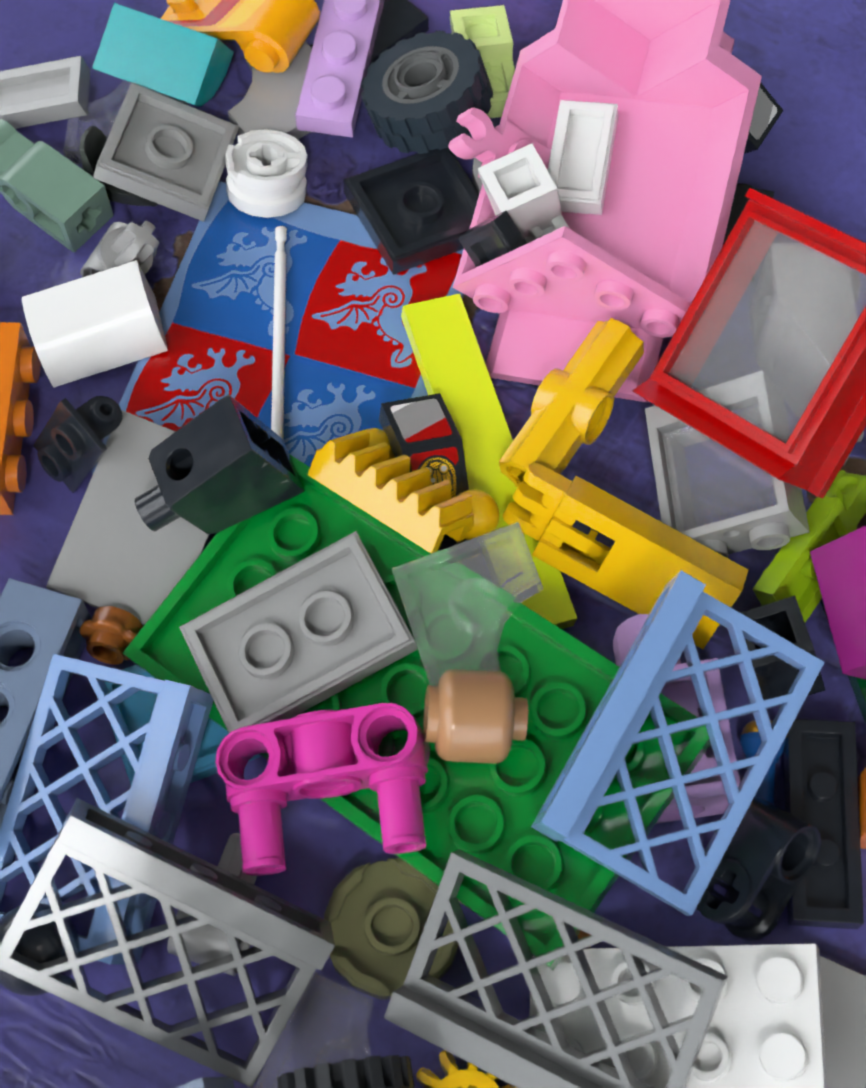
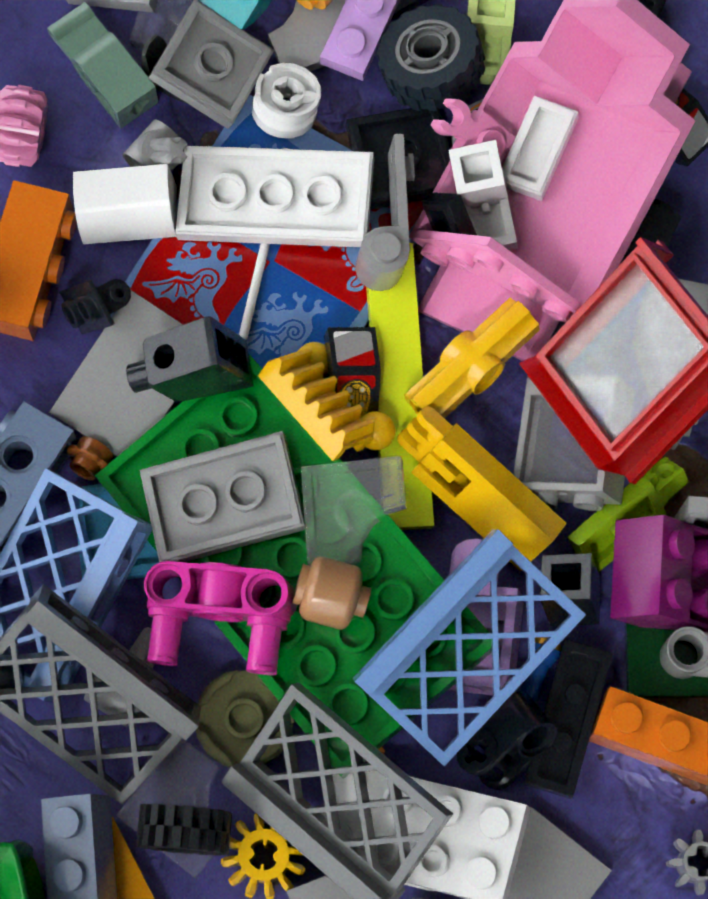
camera: 10 degrees right, 10 degrees up
none -> white tile [175,146,374,247]
none -> light grey door [355,134,415,291]

